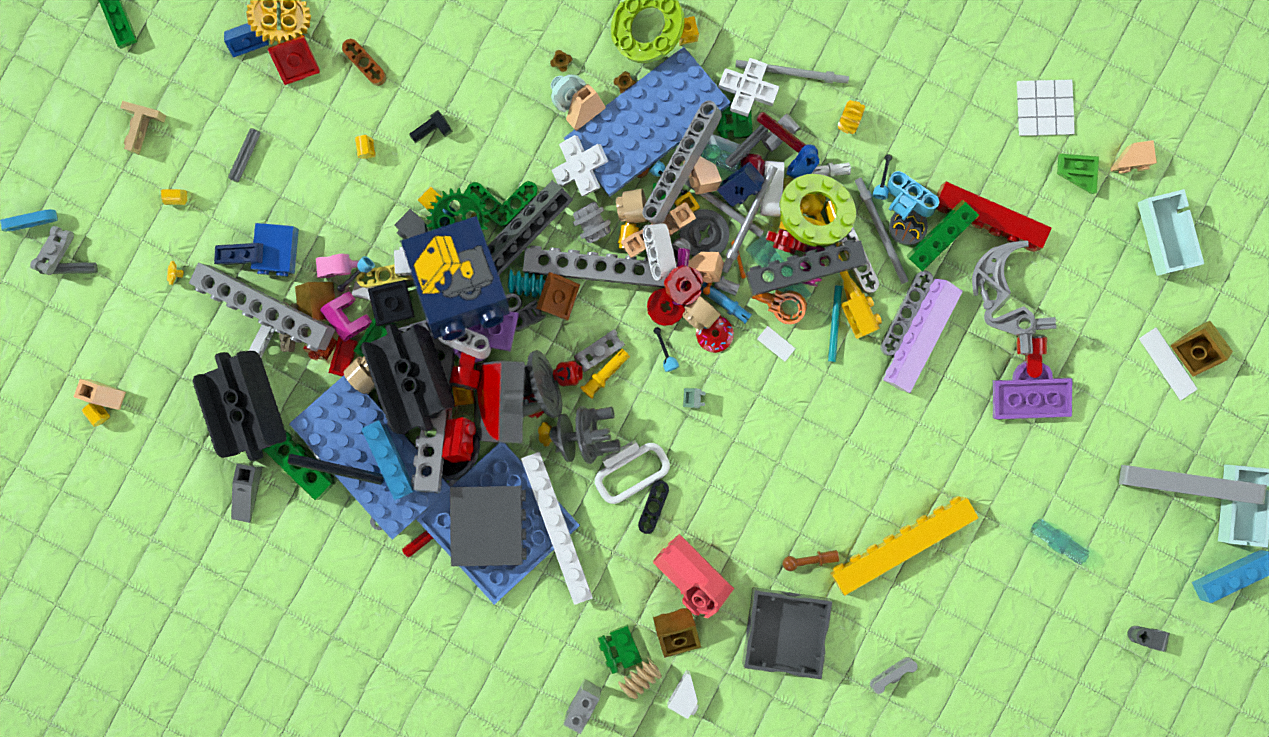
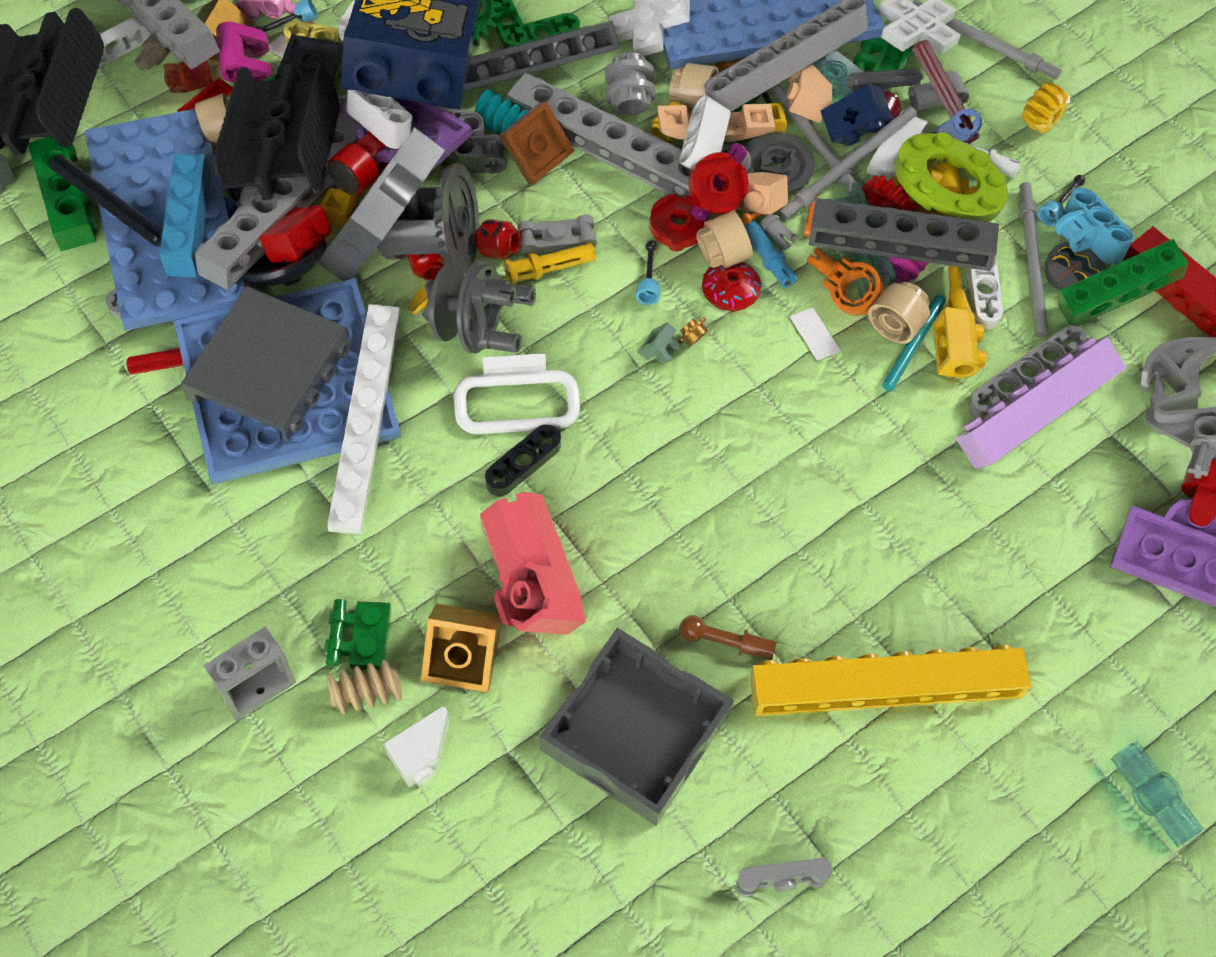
camera: 20 degrees right, 25 degrees down
none -> pearl gold plate [678,317,708,347]
none -> tan piece [868,282,930,344]

